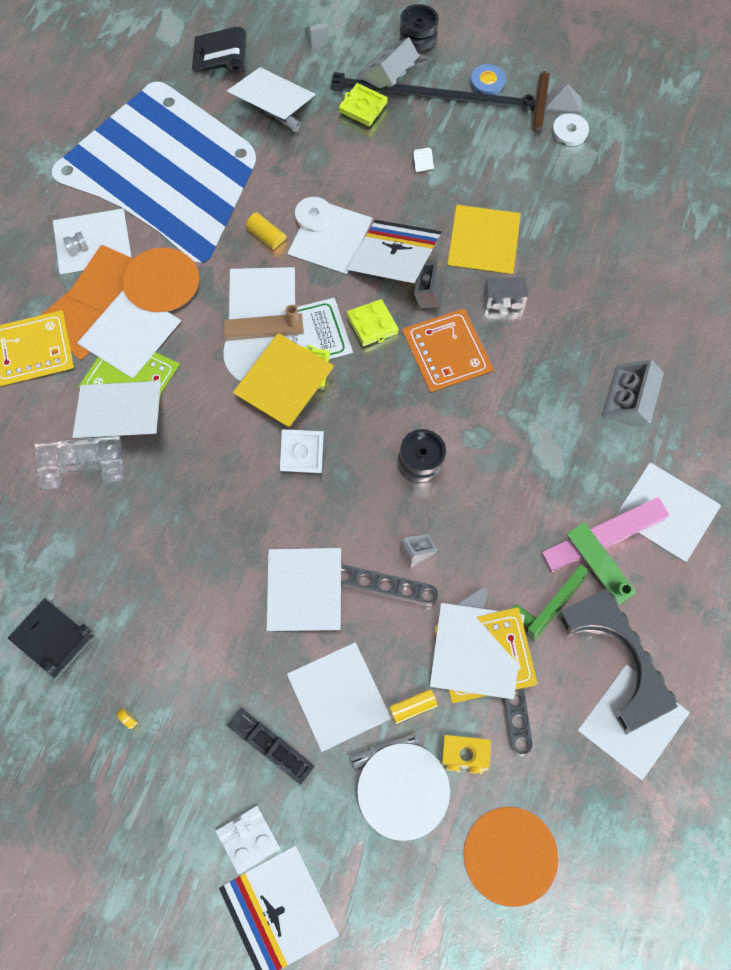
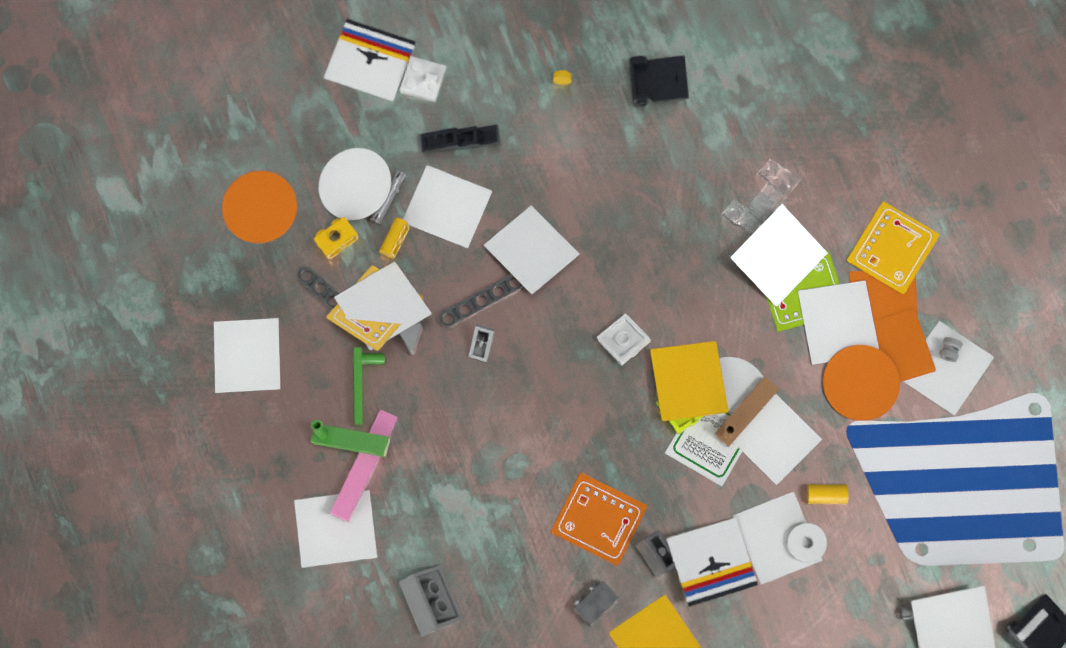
camera: 140 degrees right, 10 degrees up
neon yellow plate [346,299,399,346] -> none
black wheel [398,429,446,482] -> none
dark grey arch [557,588,678,735] -> none

